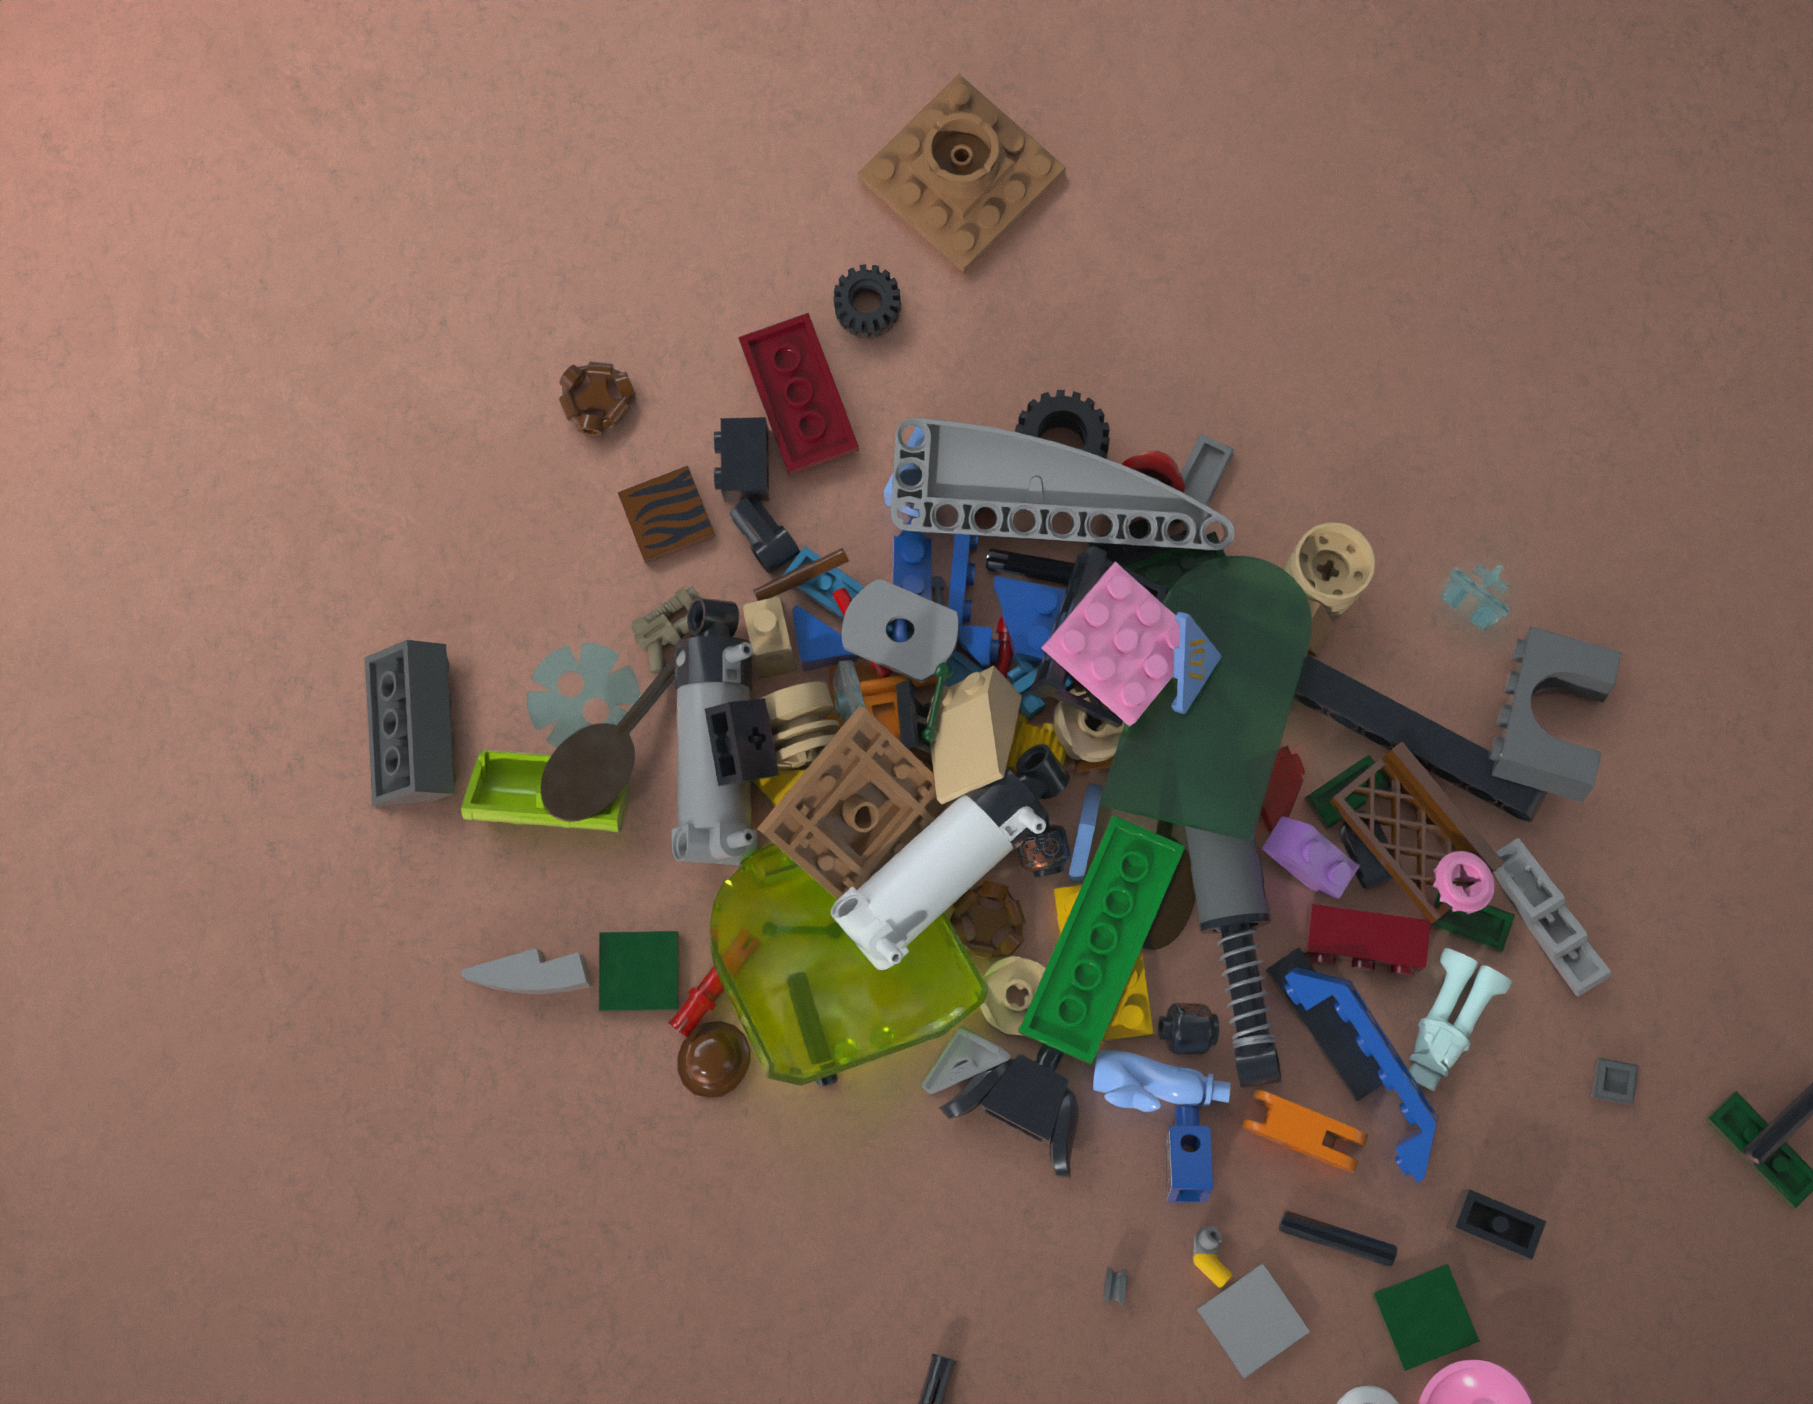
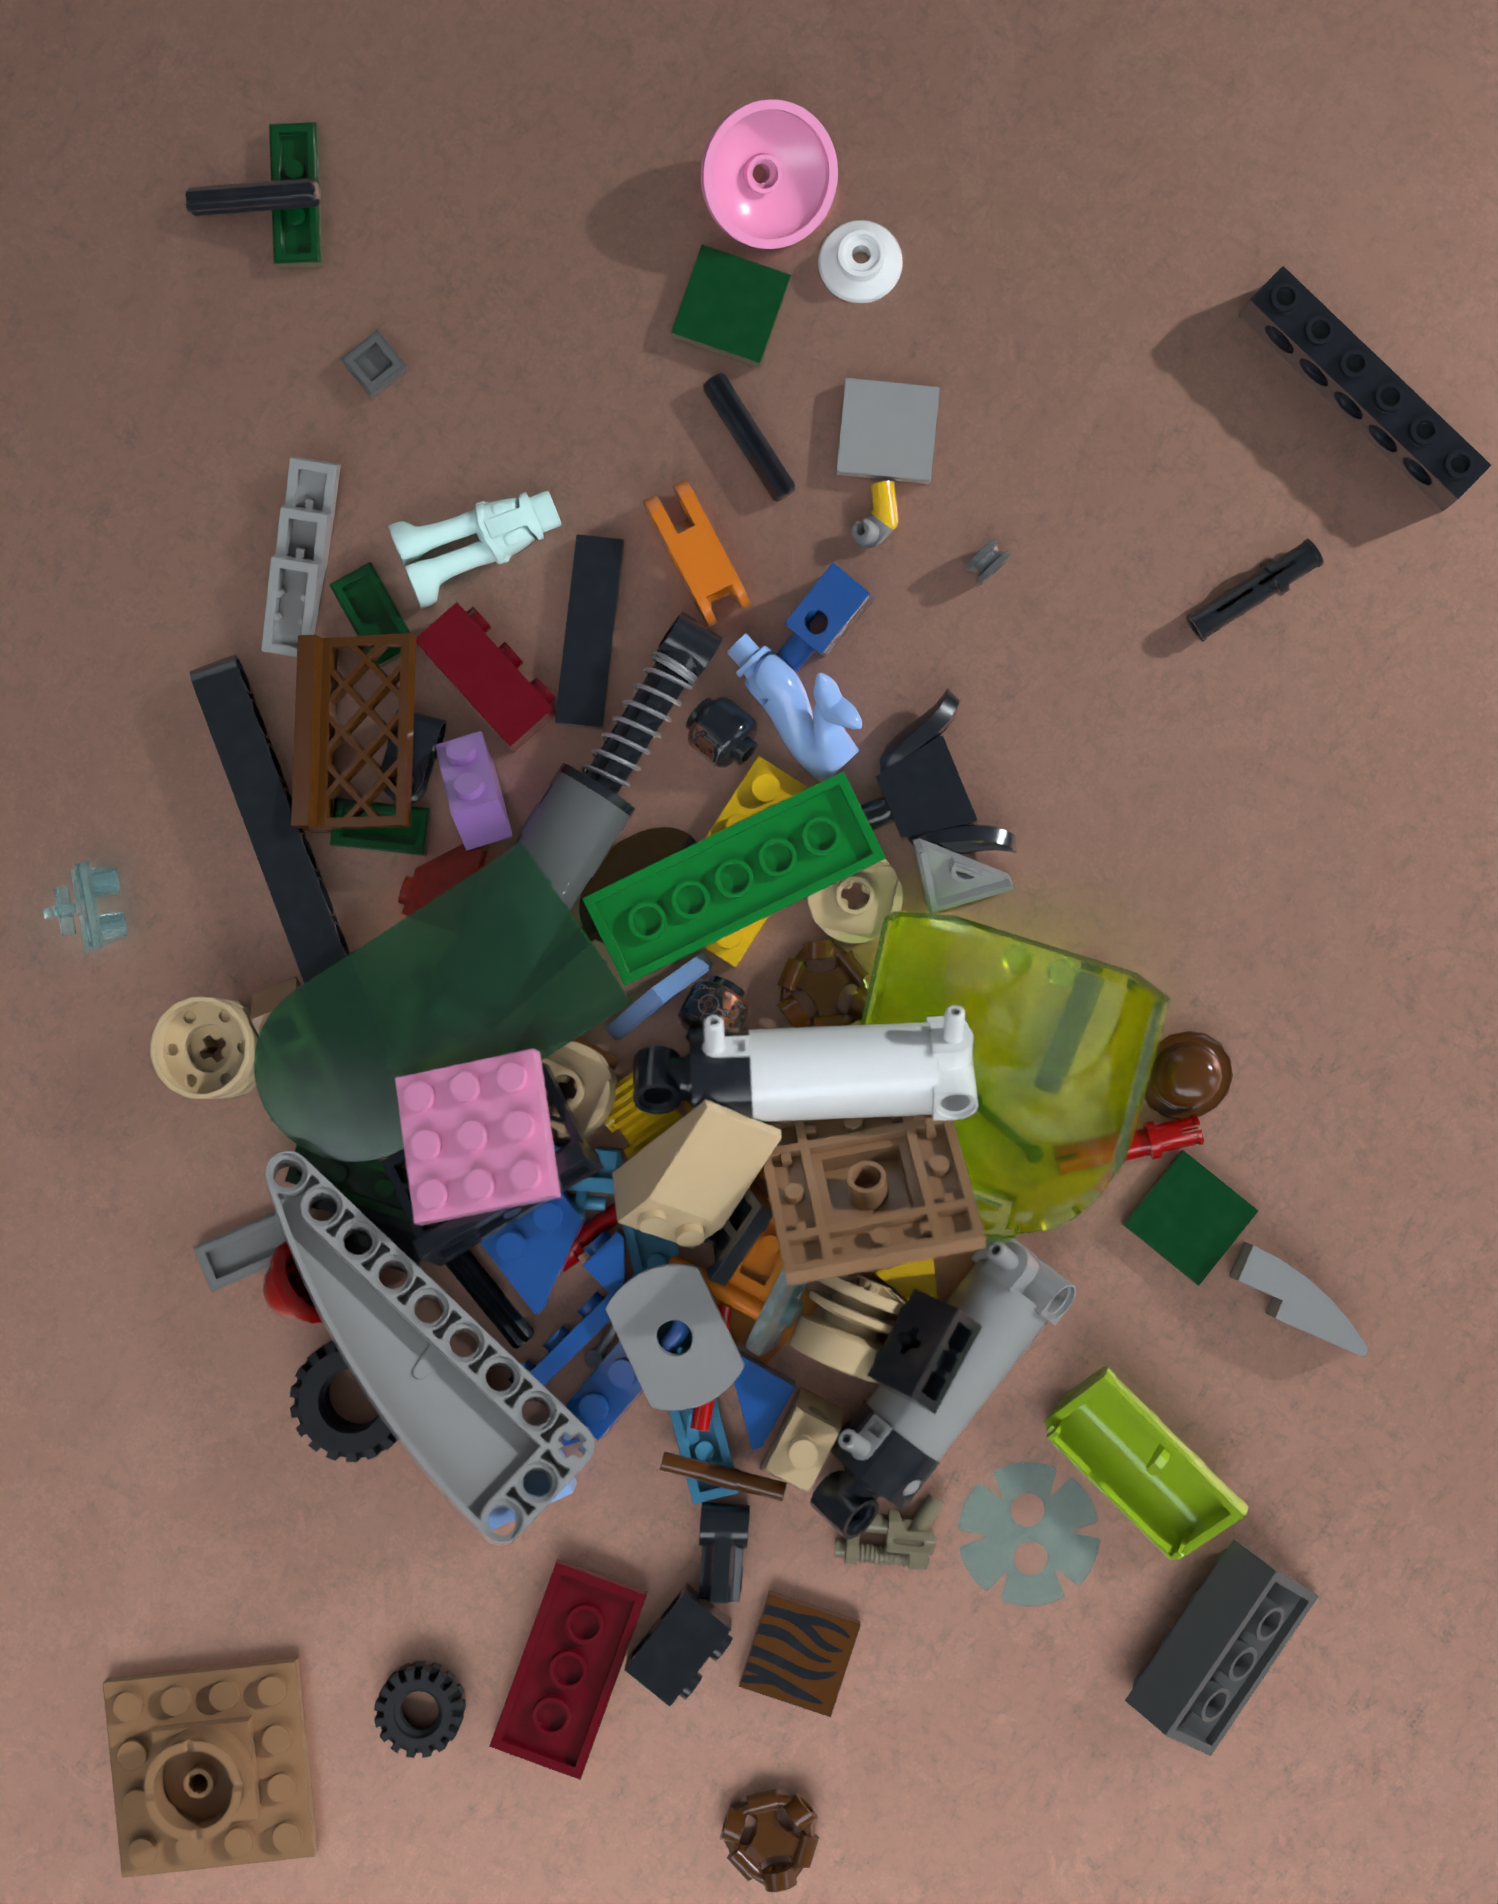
camera: 145 degrees left, 10 degrees up
dark brown piece [540,655,675,822] -> none
dark green hinge [922,663,952,743] -> none
medium blue tile [1171,612,1222,714] -> none
blue slope [1284,967,1439,1183] -> none
bright pink gear [1433,851,1494,914] -> none
black brick [1447,1189,1546,1260] -> none
dark grey arch [1489,626,1621,802] -> none

